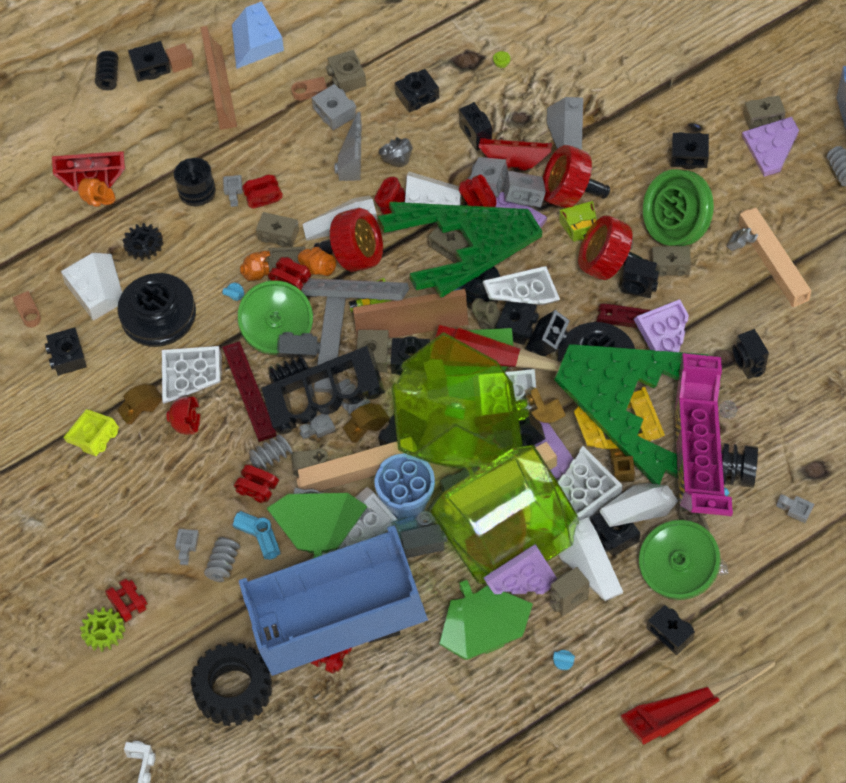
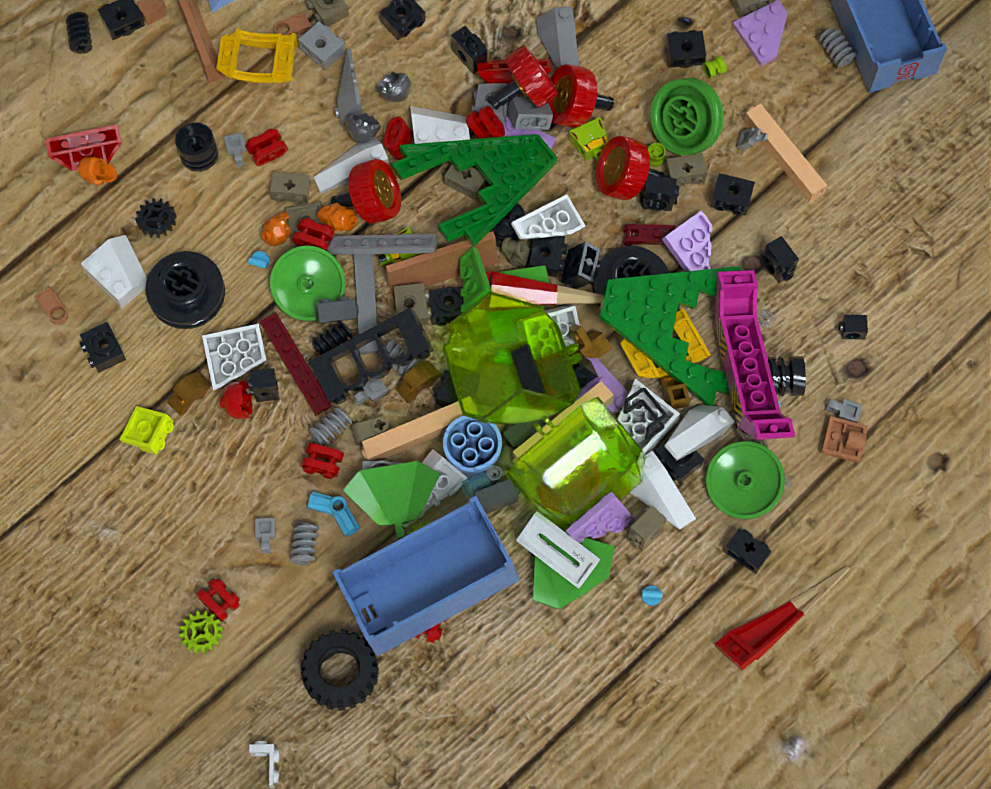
camera: 15 degrees left, 10 degrees up
none -> yellow wedge [216,28,298,83]
none -> black brick [248,368,279,402]
none -> flat silver hair [345,113,380,143]
none -> bright green wing [460,246,492,313]
none -> red wheel [489,45,559,110]
none -> black tile [511,344,547,404]
none -> white piece [516,511,601,589]
none -> black piece [623,388,667,440]
none -> lime wheel [648,143,666,167]
none -> lime wheel [702,56,727,79]
none -> black brick [710,173,755,216]
none -> nougat plate [821,416,868,463]
none -> black brick [838,315,868,340]

